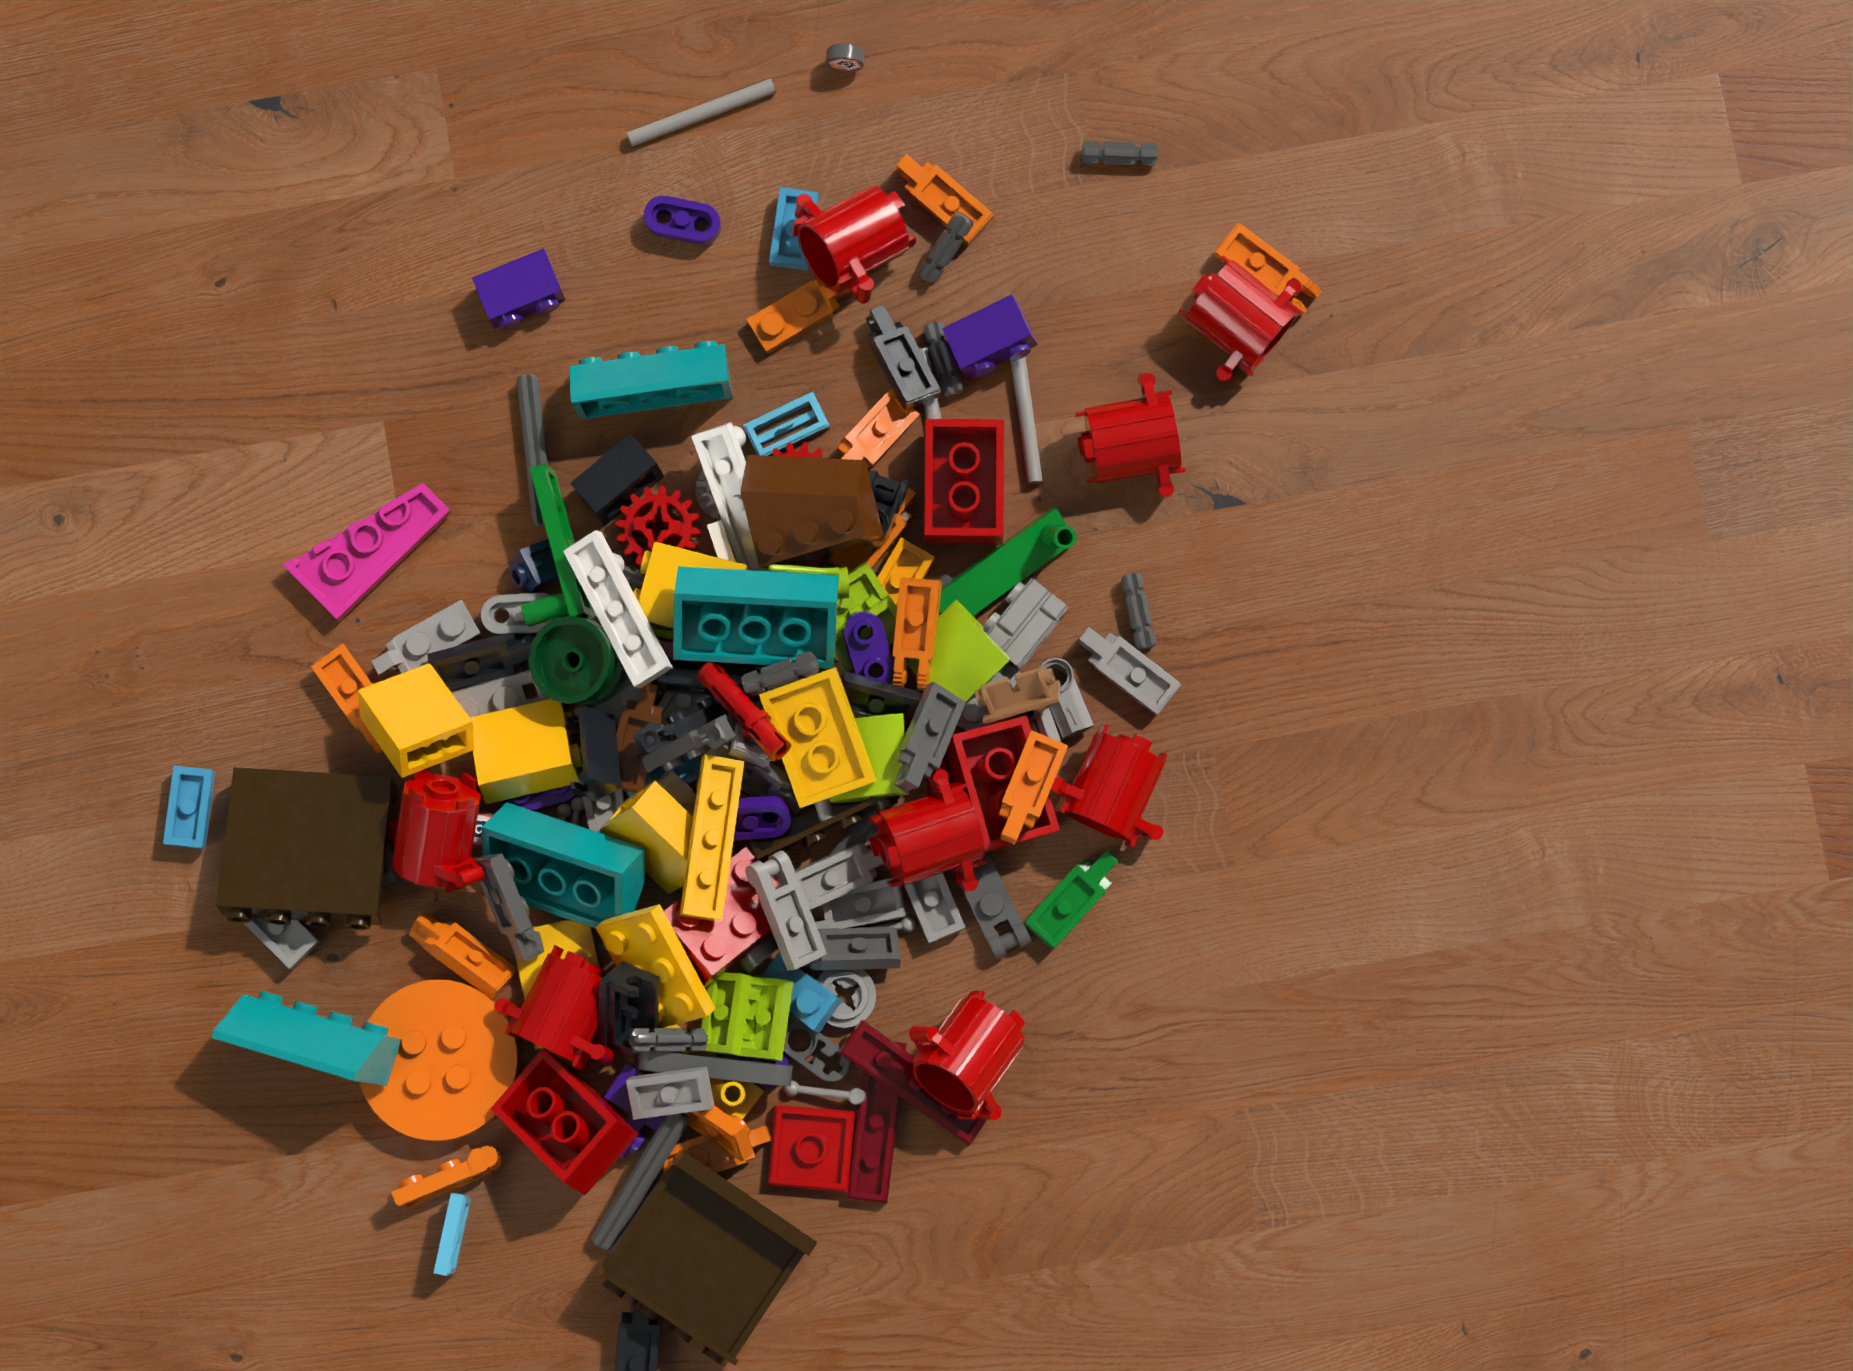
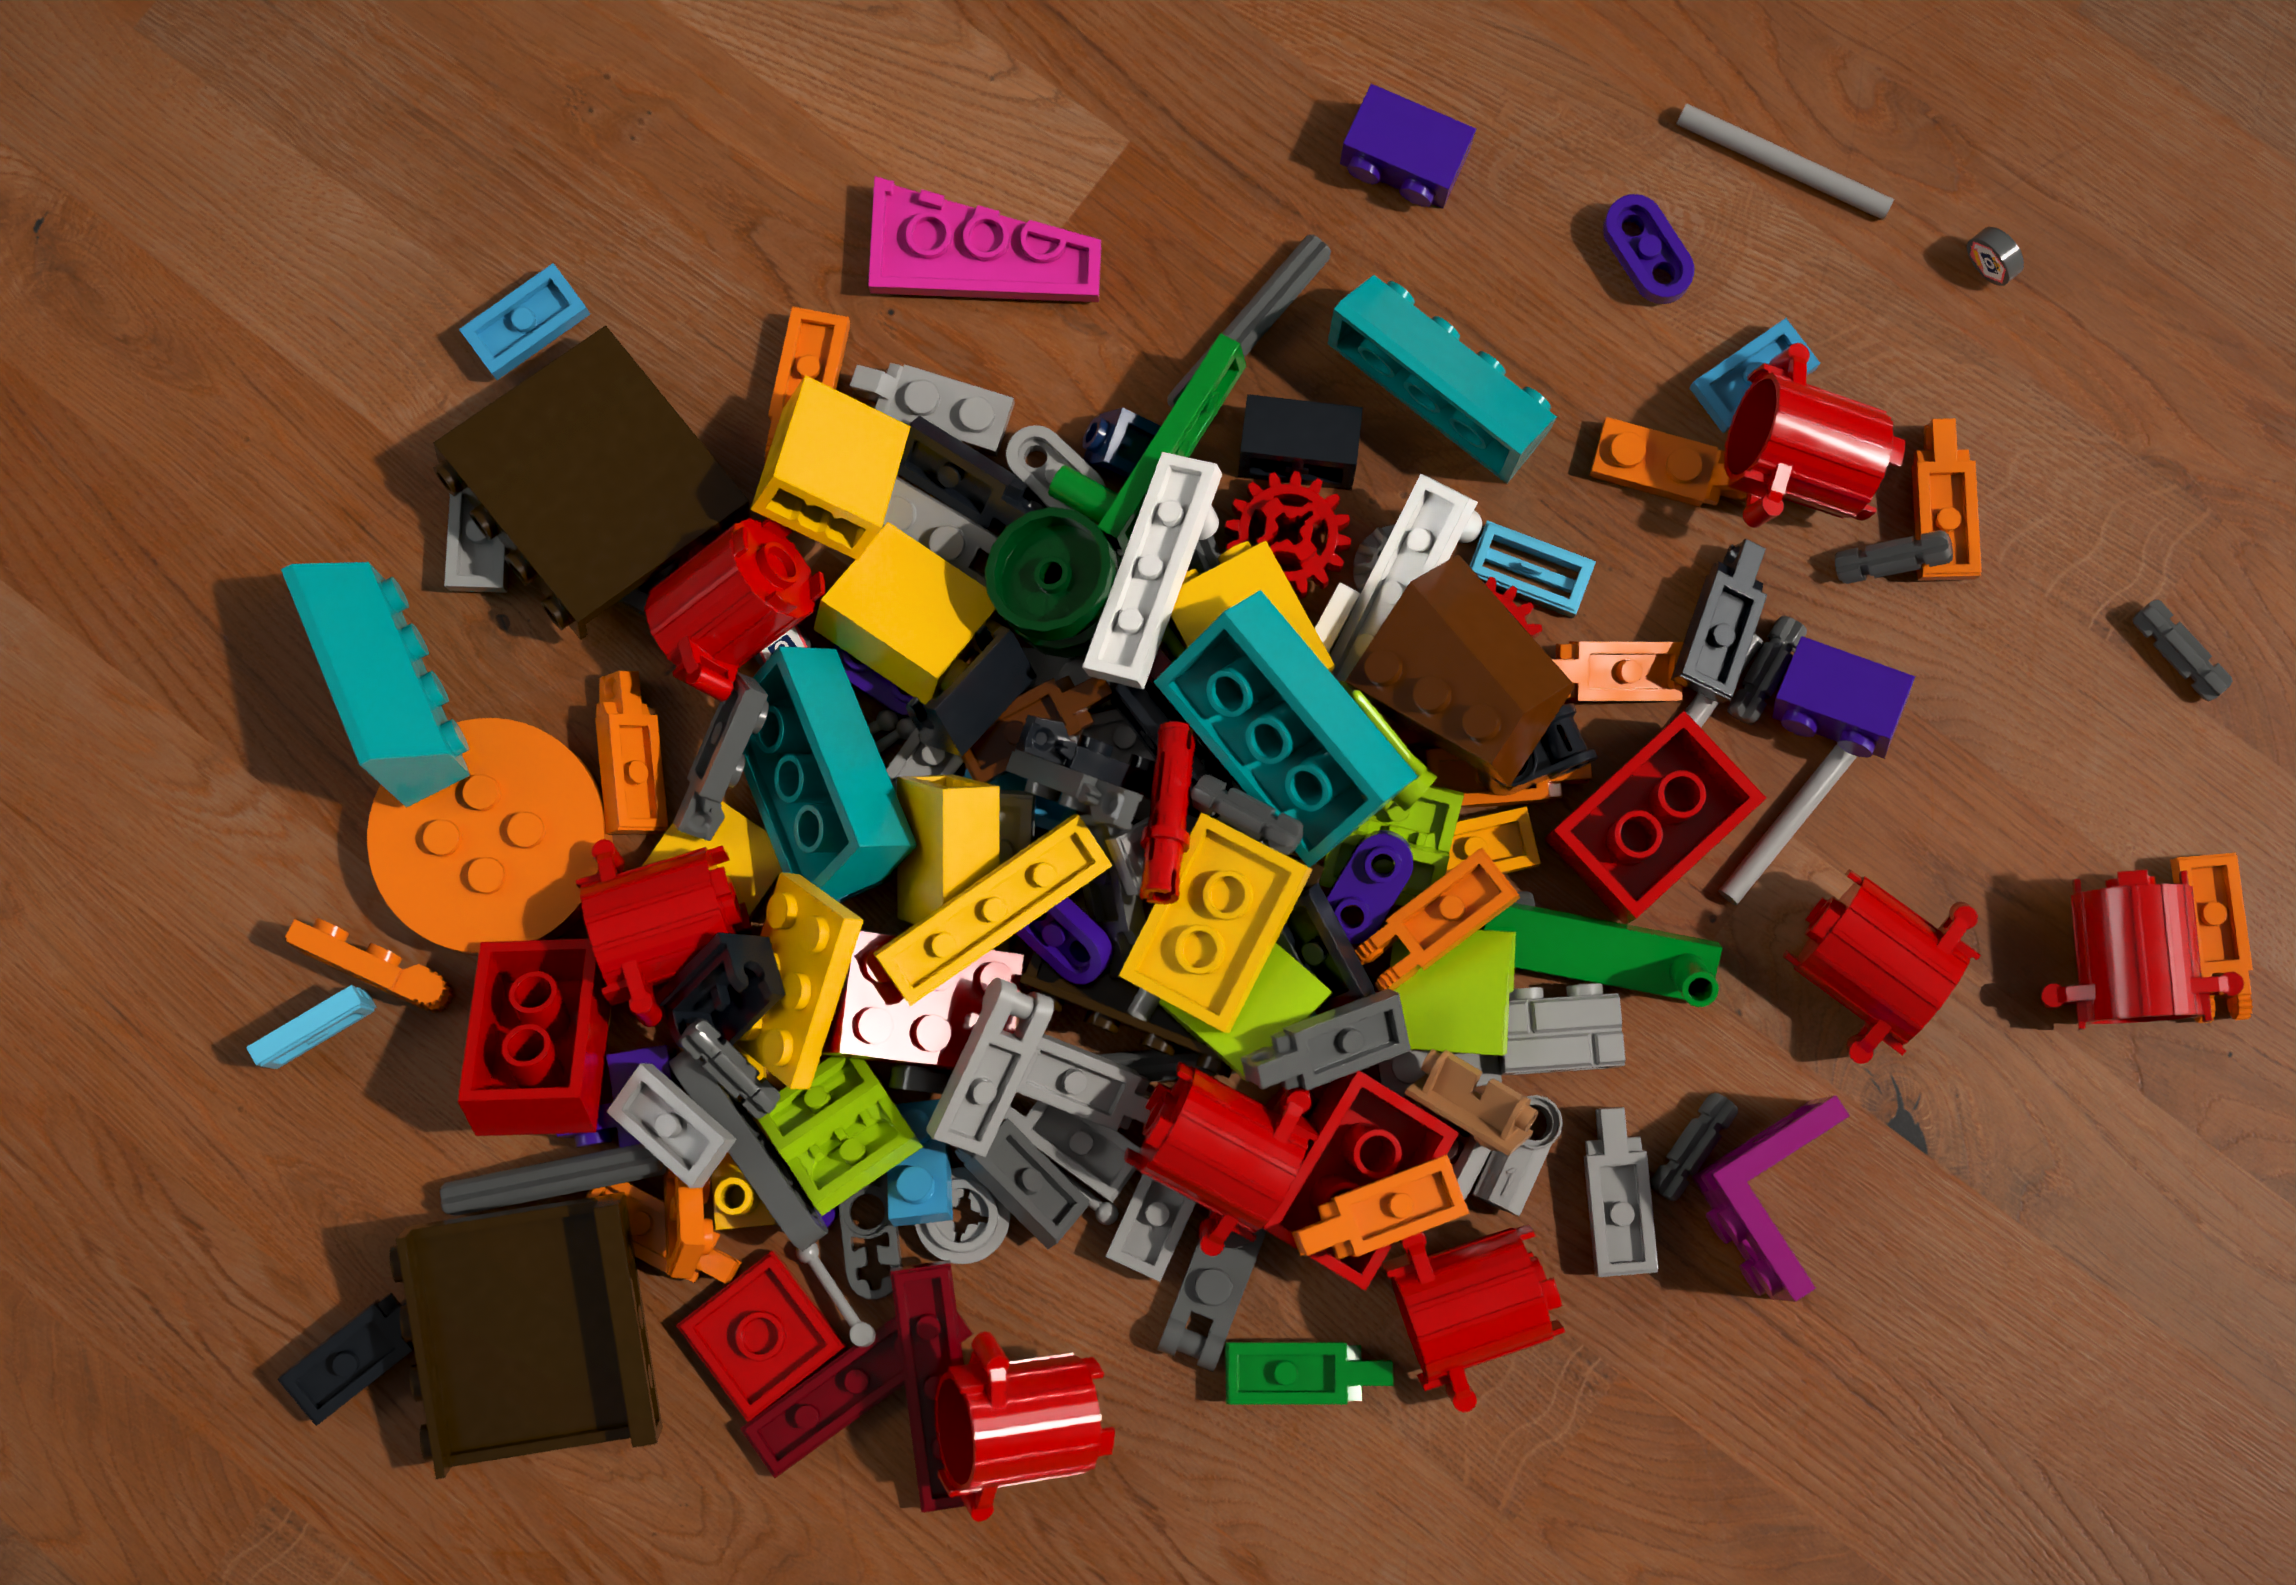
camera: 45 degrees right, 0 degrees up
none -> magenta bracket [1691,1095,1850,1302]

